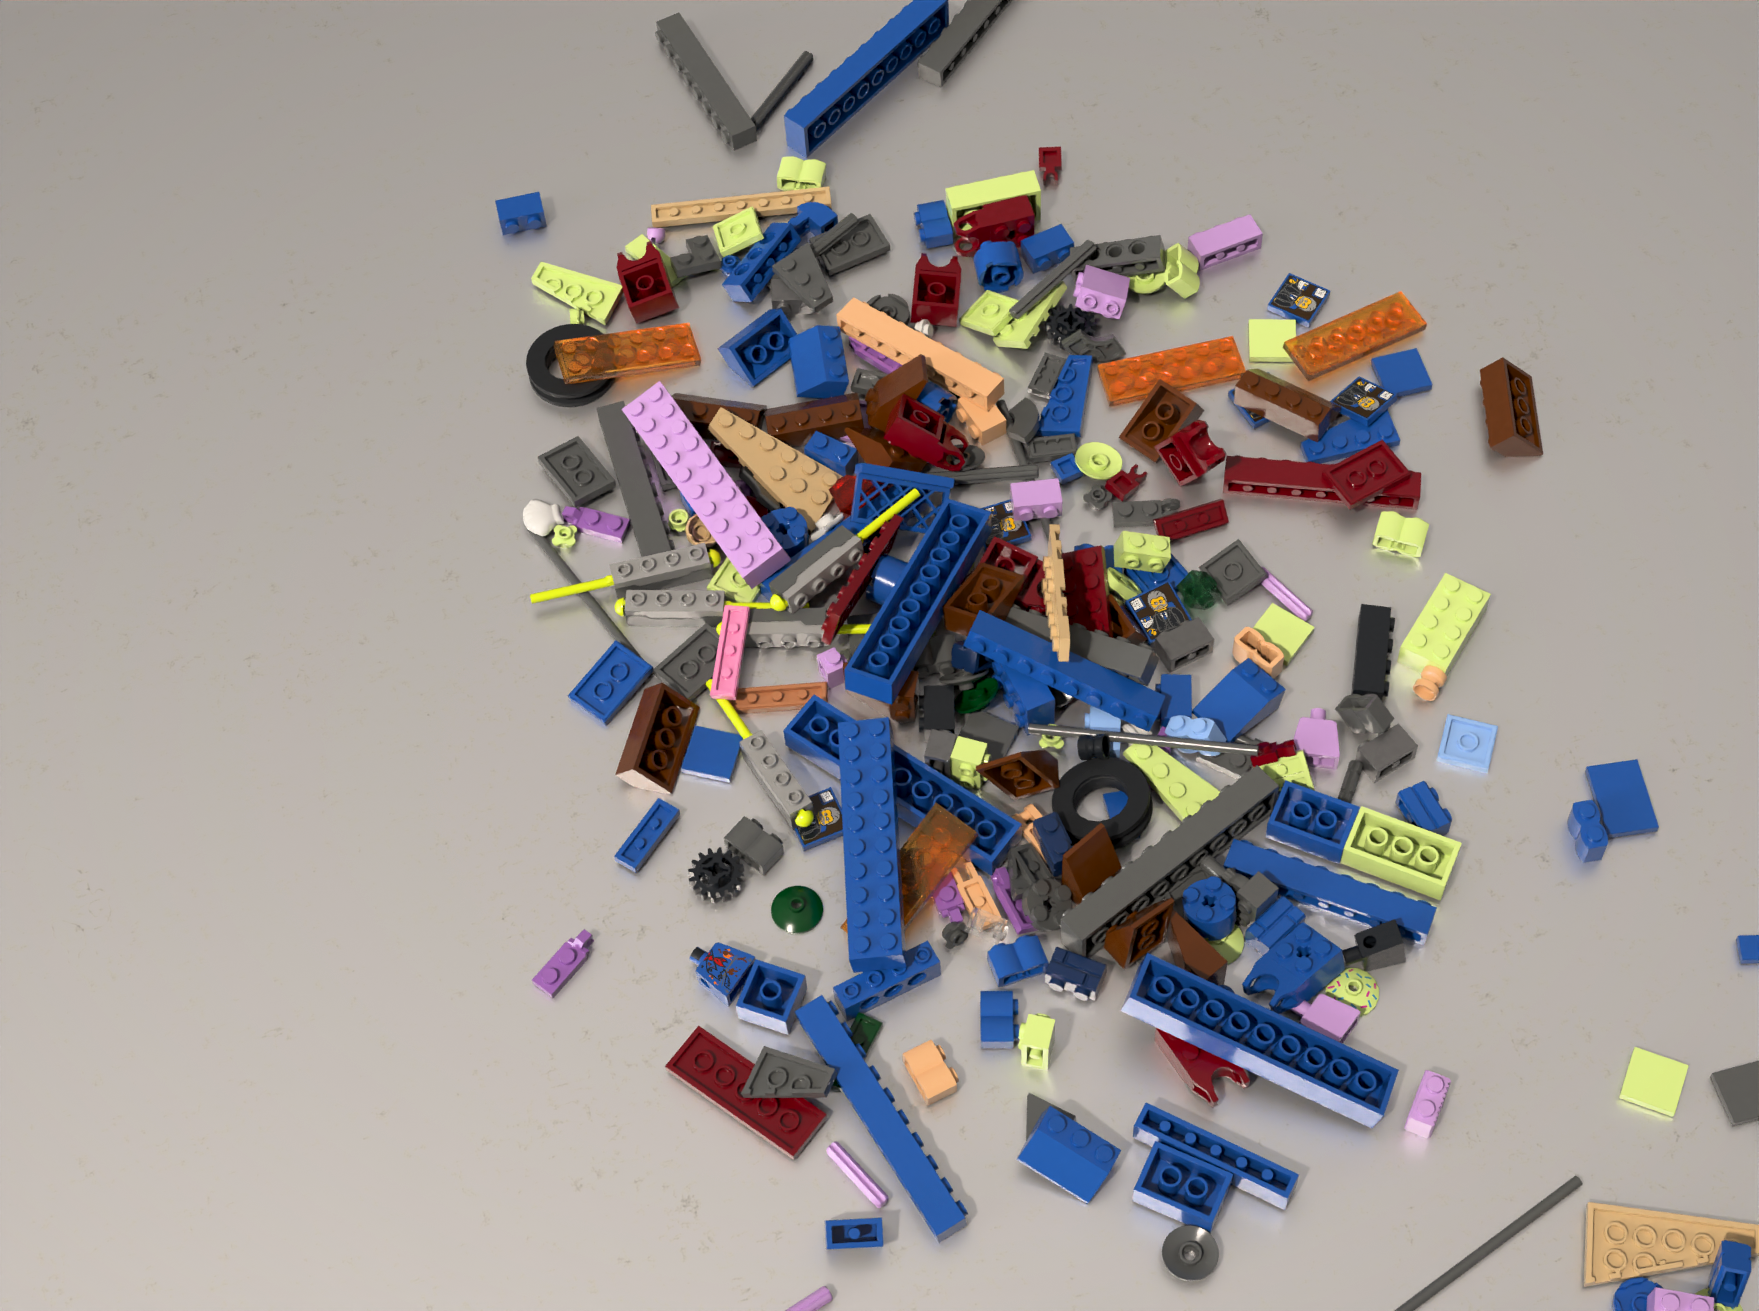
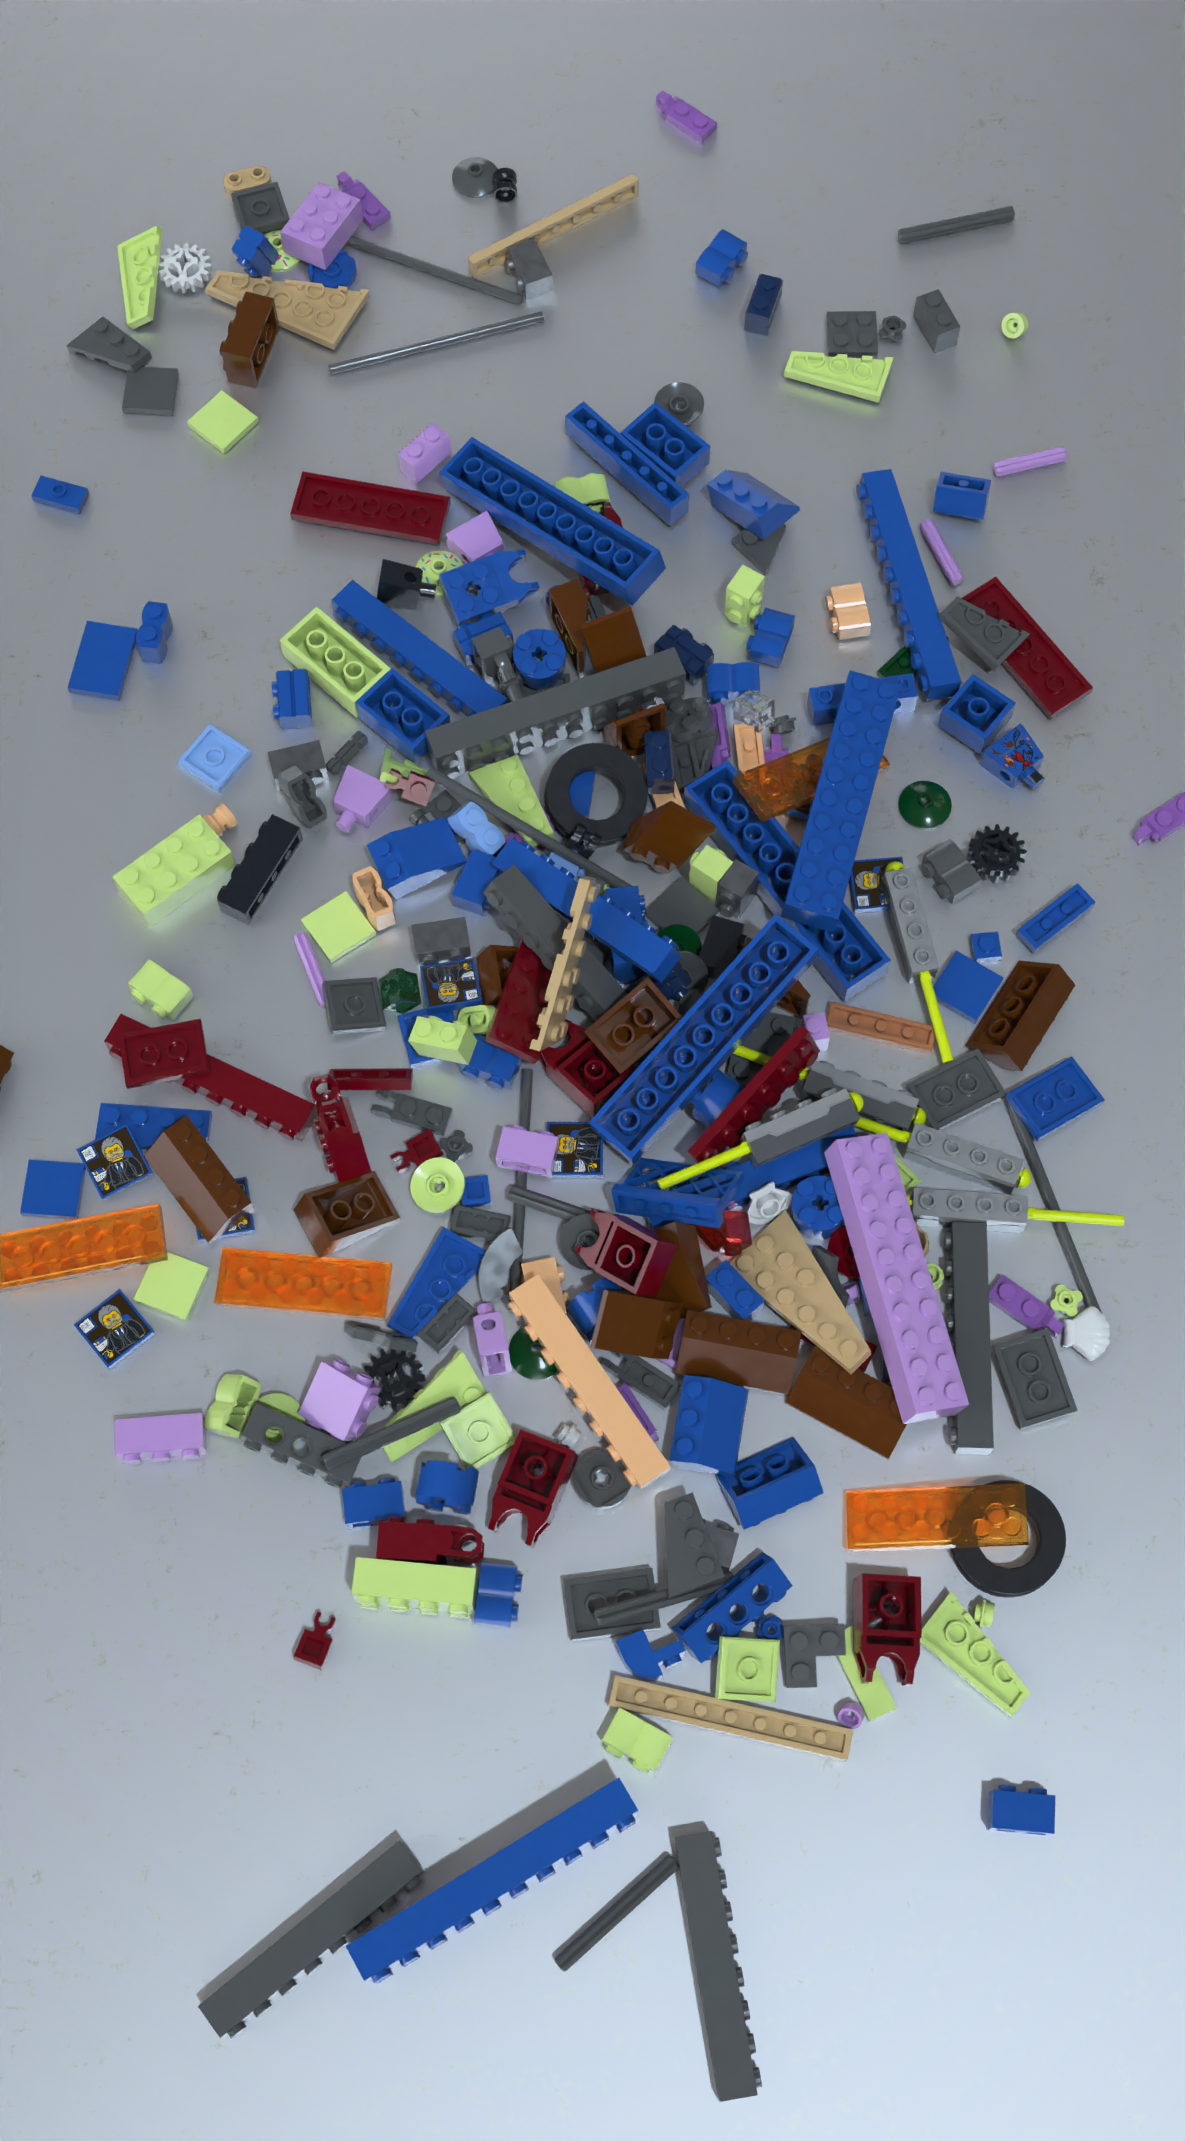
camera: 165 degrees left, 10 degrees up
bright pink tile [710,605,750,700] -> none
none -> reddish brown brick [220,292,280,389]
none -> dark red plate [290,471,451,545]
none -> lavender torso [473,1303,512,1378]
none -> yellowish green brick [555,473,610,514]
none -> blue plate [970,932,1002,963]

